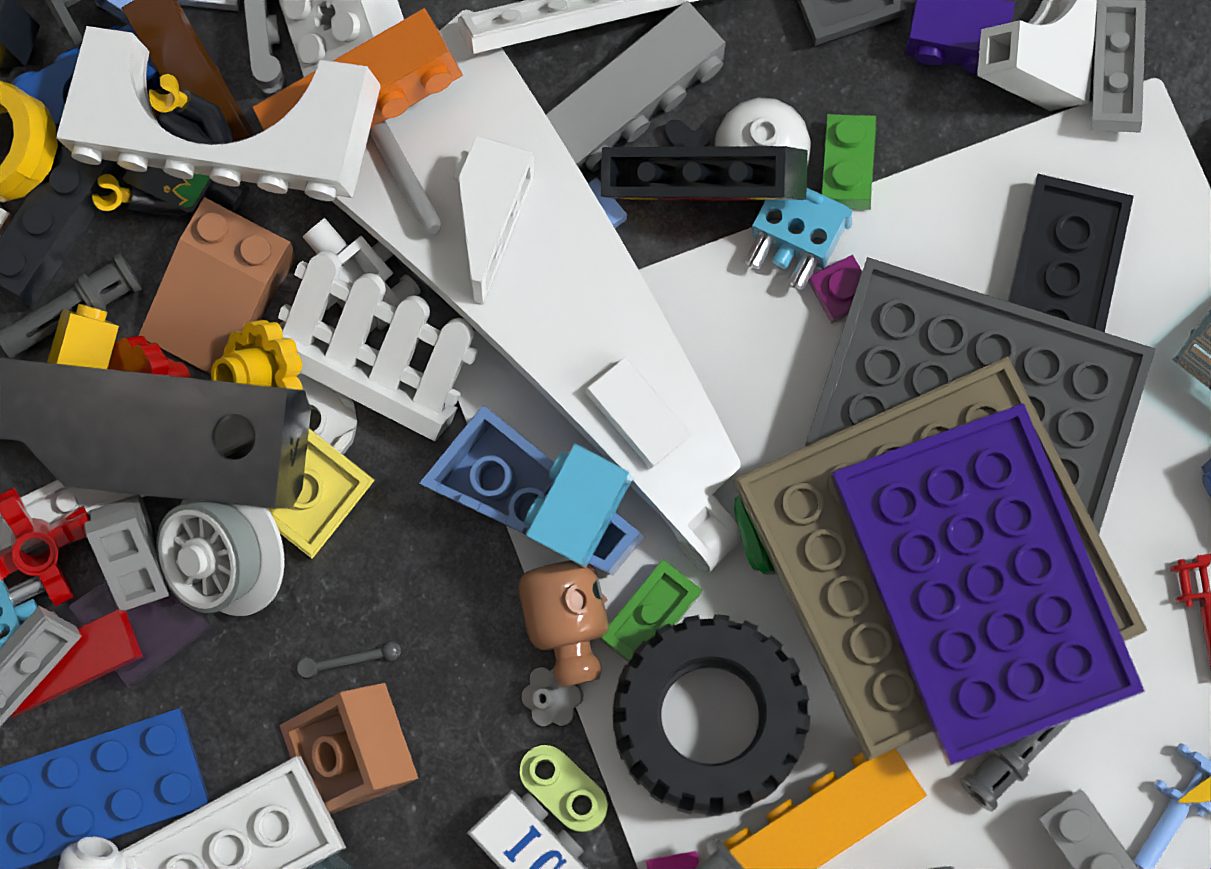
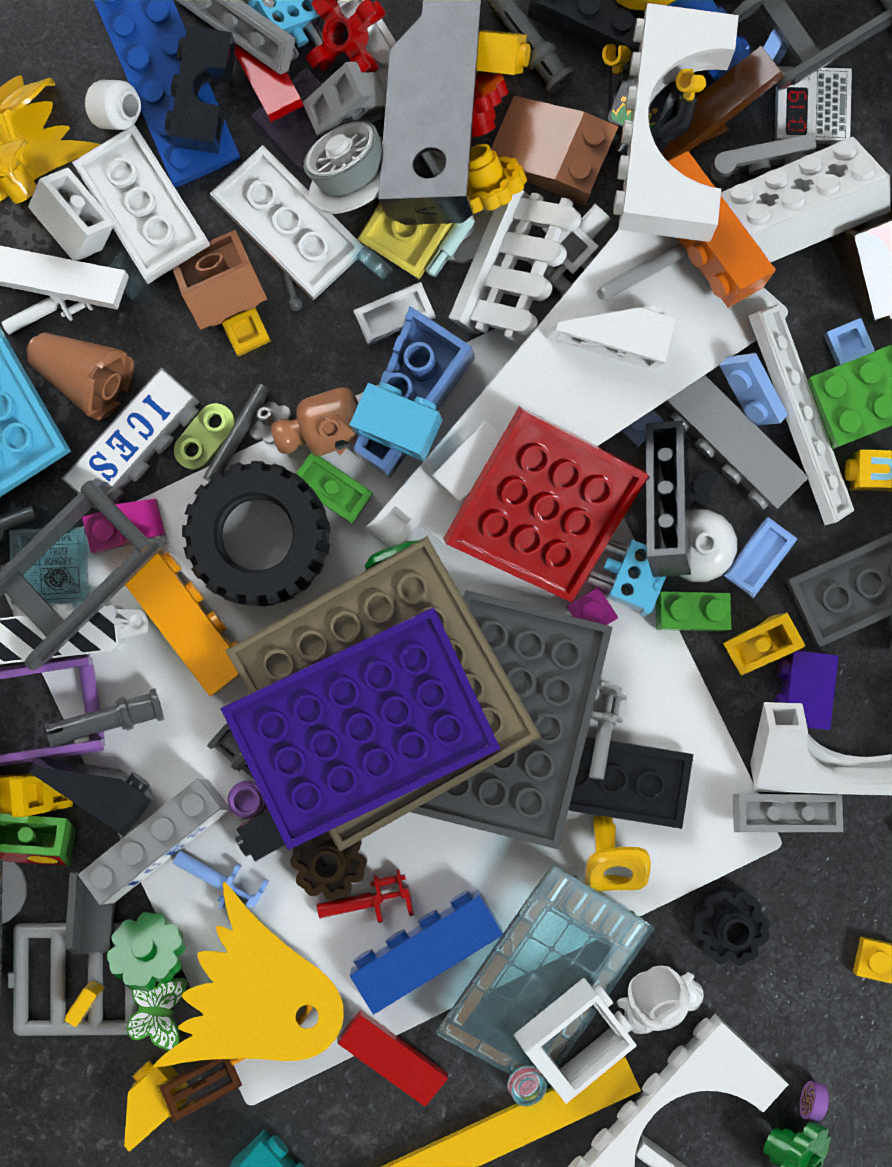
camera: 80 degrees right, 10 degrees up
none -> black arch [165,25,237,154]
none -> dark grey bar [203,383,271,482]
none -> white tile [210,145,365,300]
none -> yellow tile [222,308,271,357]
none -> medium lavender plate [227,781,265,819]
none -> black brick [235,809,285,862]
none -> dark brown plant [290,831,368,900]
none -> white tile [353,282,435,346]
none -> clear light blue tile [357,246,393,280]
none -> light aqua pin [426,217,475,277]
none -> red plate [443,406,649,603]
none -> yellow piece [585,816,651,891]
none -> light grey piece [589,681,627,780]
none -> light blue plate [719,353,788,425]
none -> light blue tile [722,517,797,598]
none -> yellow slope [723,612,806,676]

